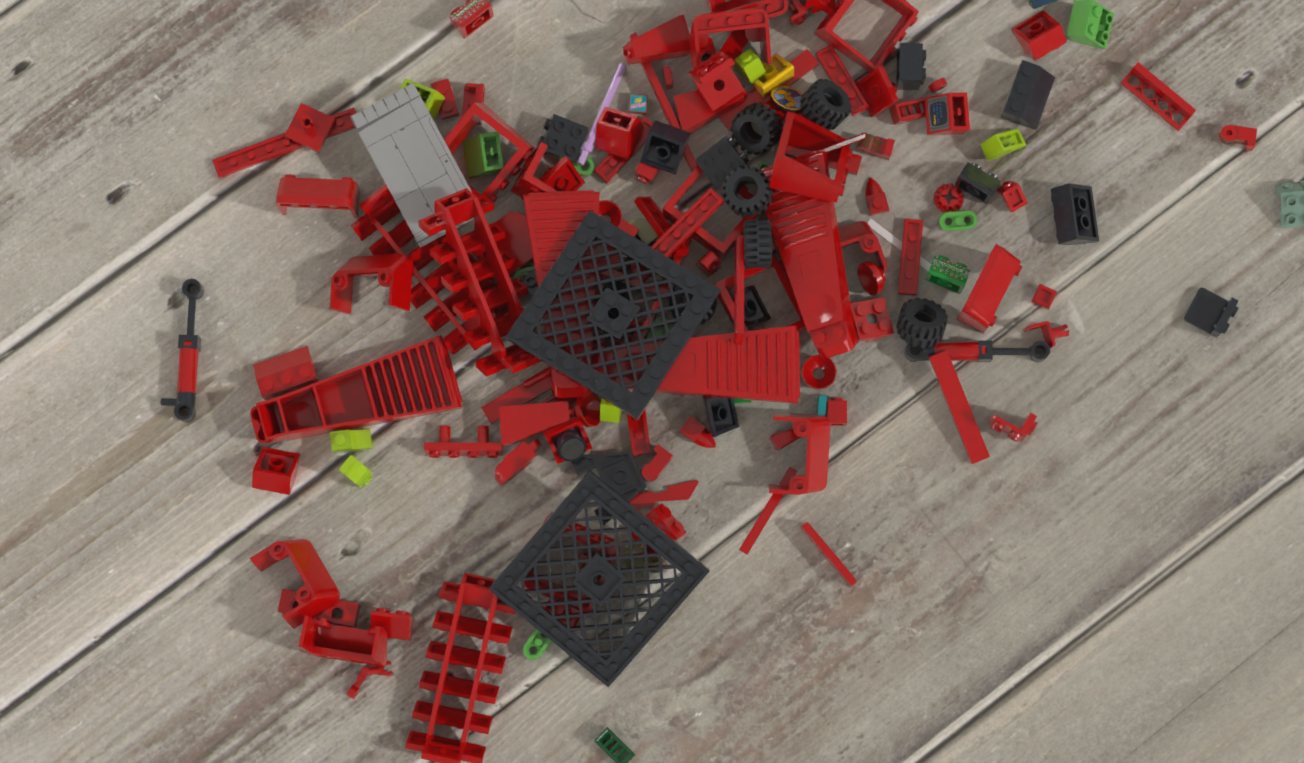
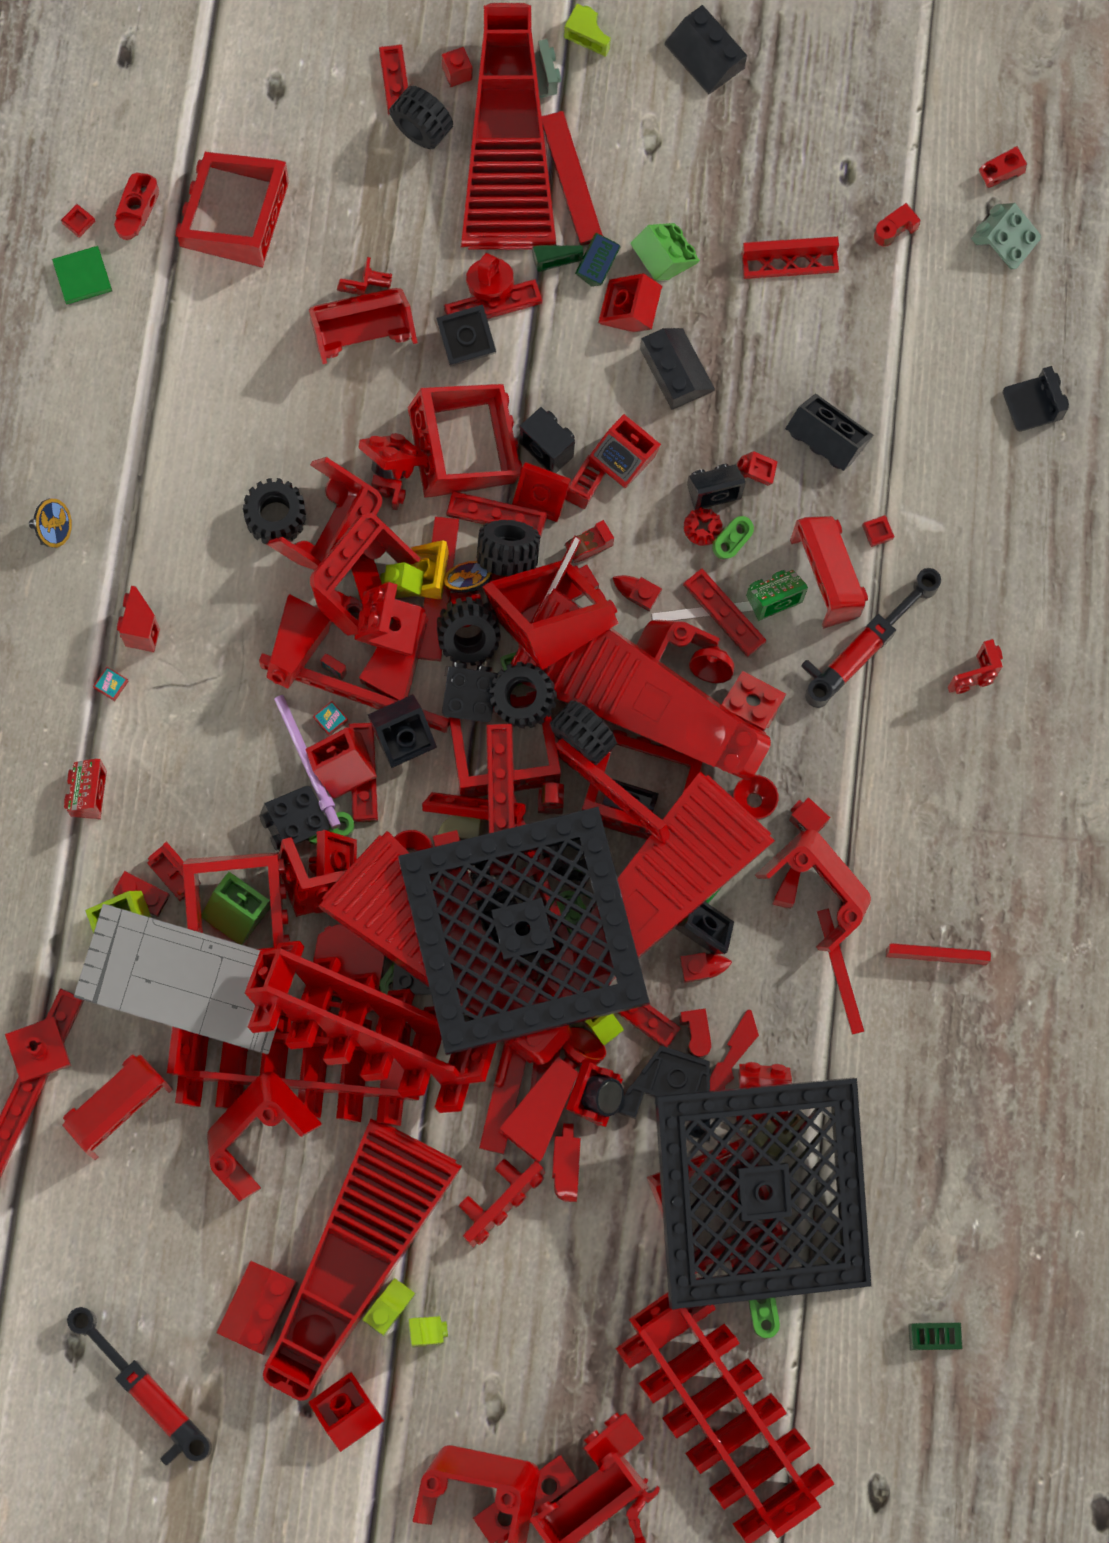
camera: 55 degrees left, 5 degrees down
red brick [635,162,660,185] -> none
teal tile [817,395,827,415] -> none
black tyre [896,298,948,348] -> none
red tile [928,78,948,93] -> none
red tile [928,350,990,464] -> none
lime arch [980,129,1026,161] -> none
red bracket [1023,321,1069,349] -> none

